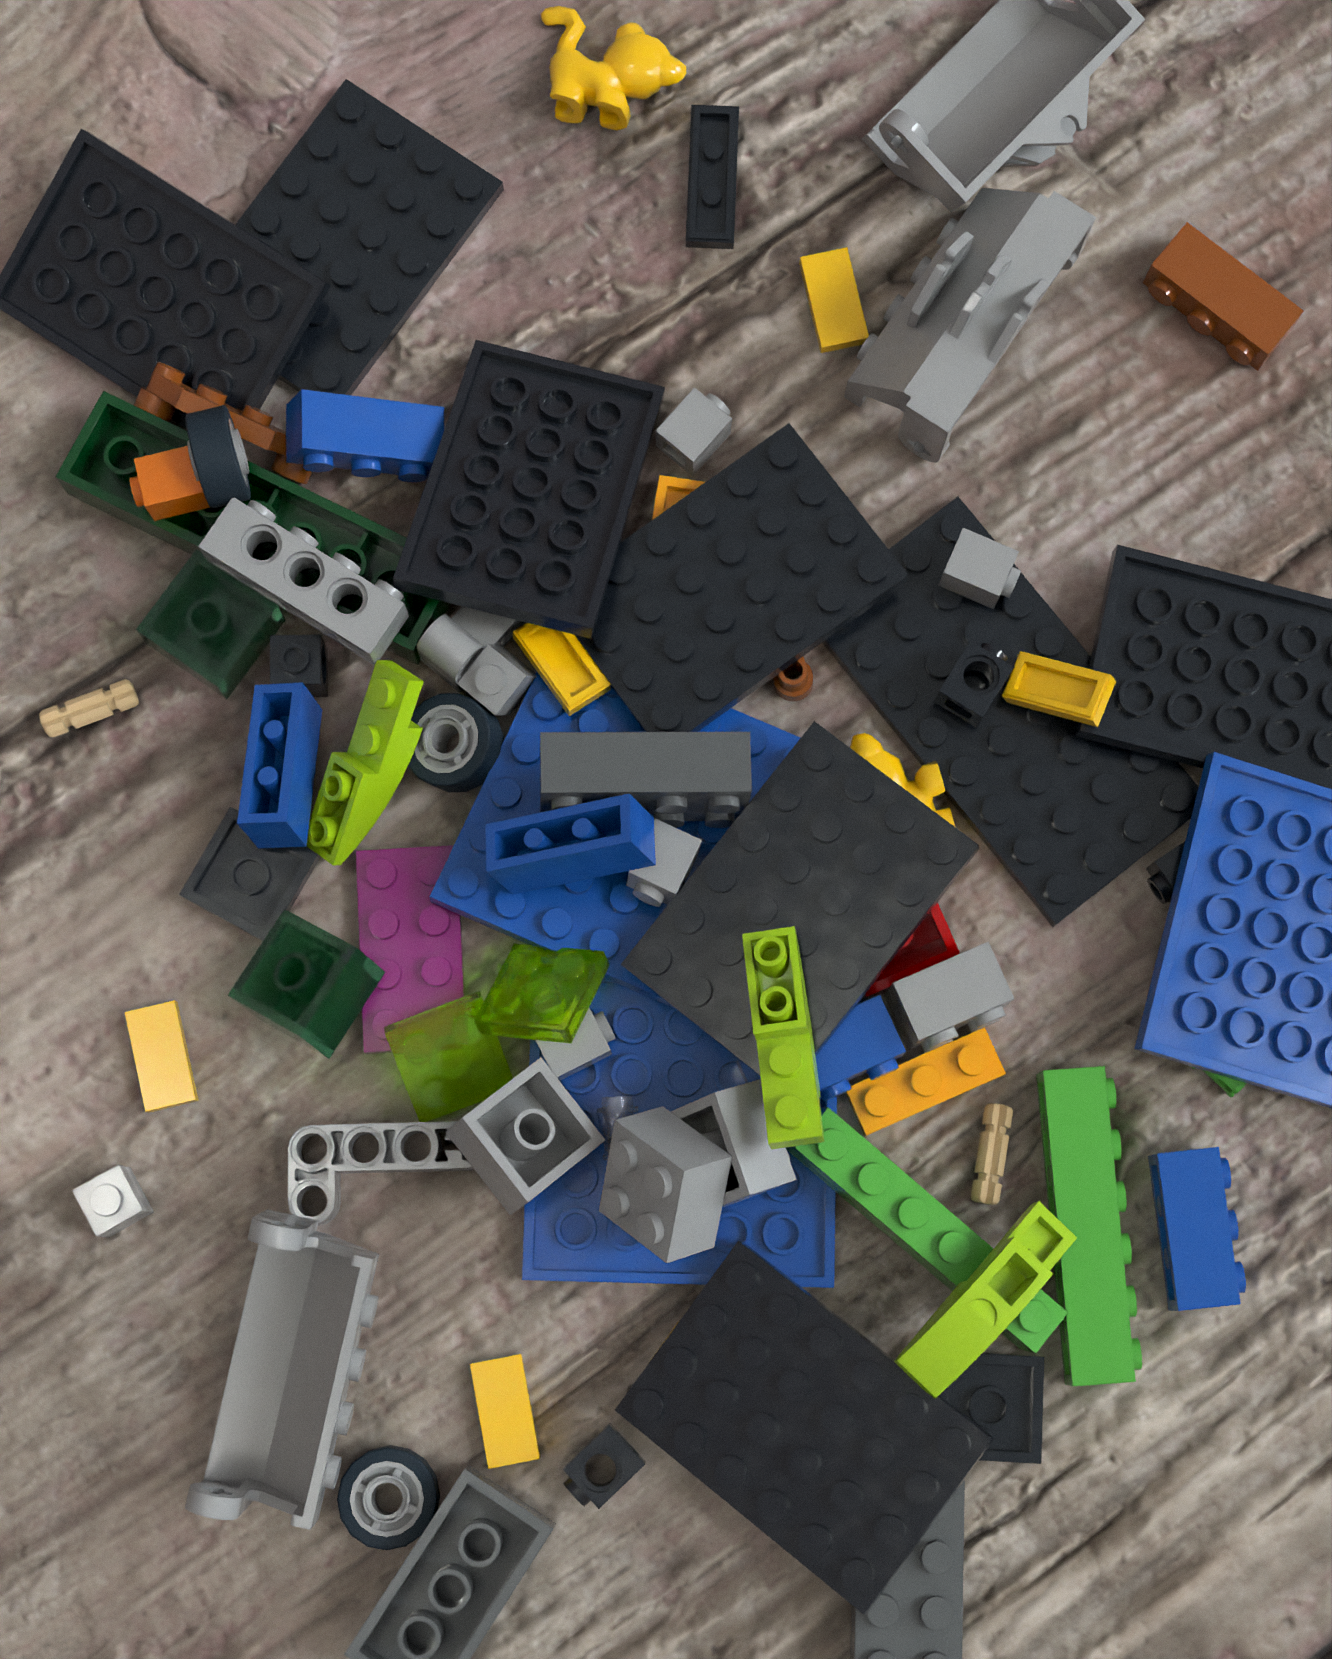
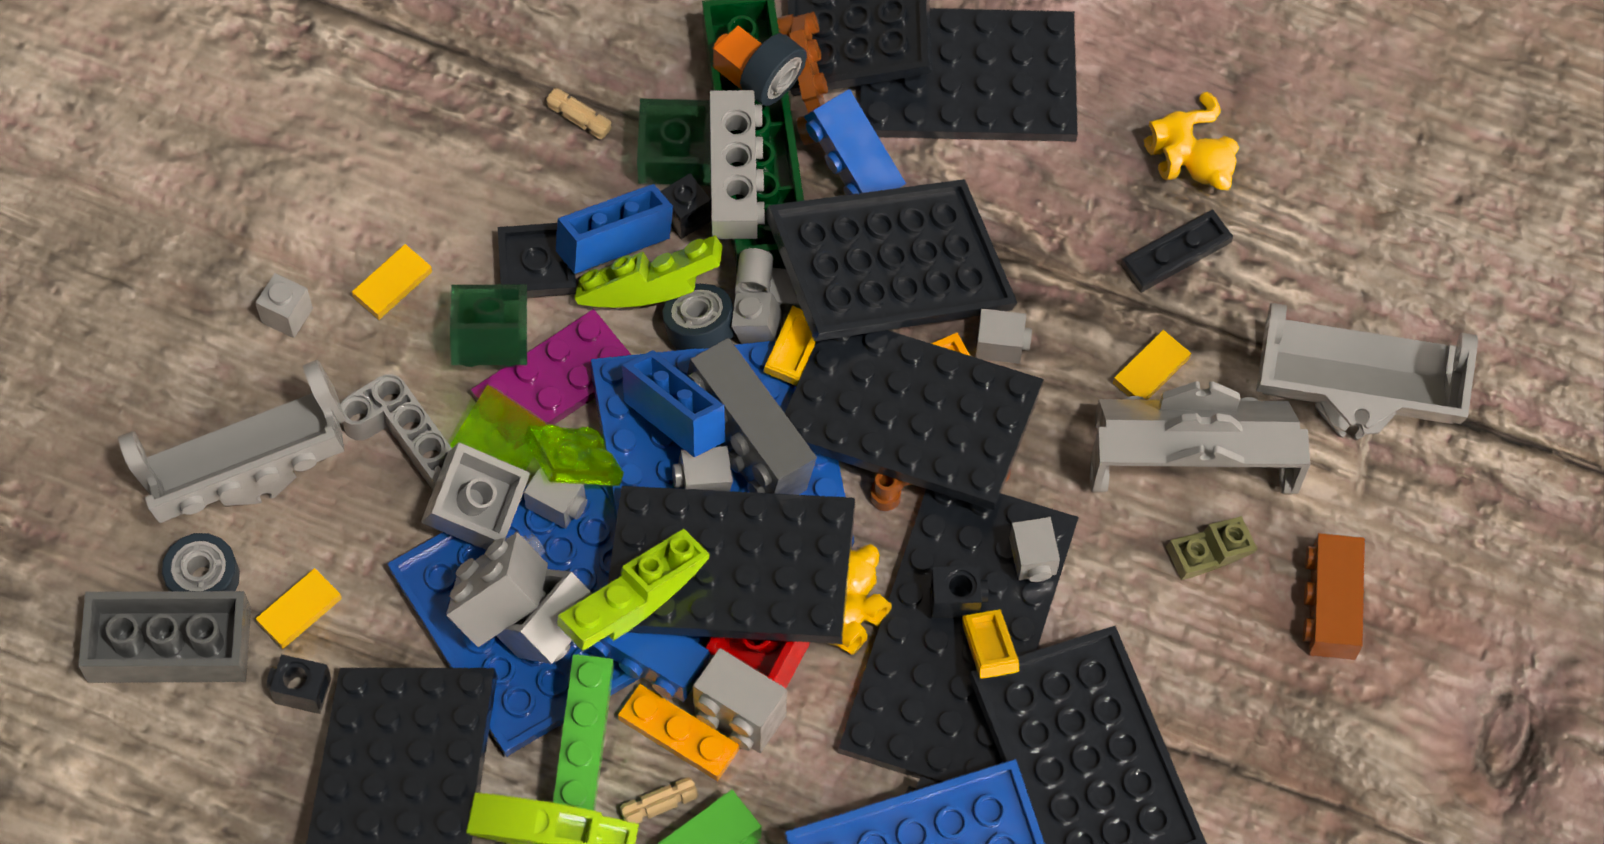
camera: 55 degrees right, 15 degrees down
none -> olive slope [1166,516,1258,580]

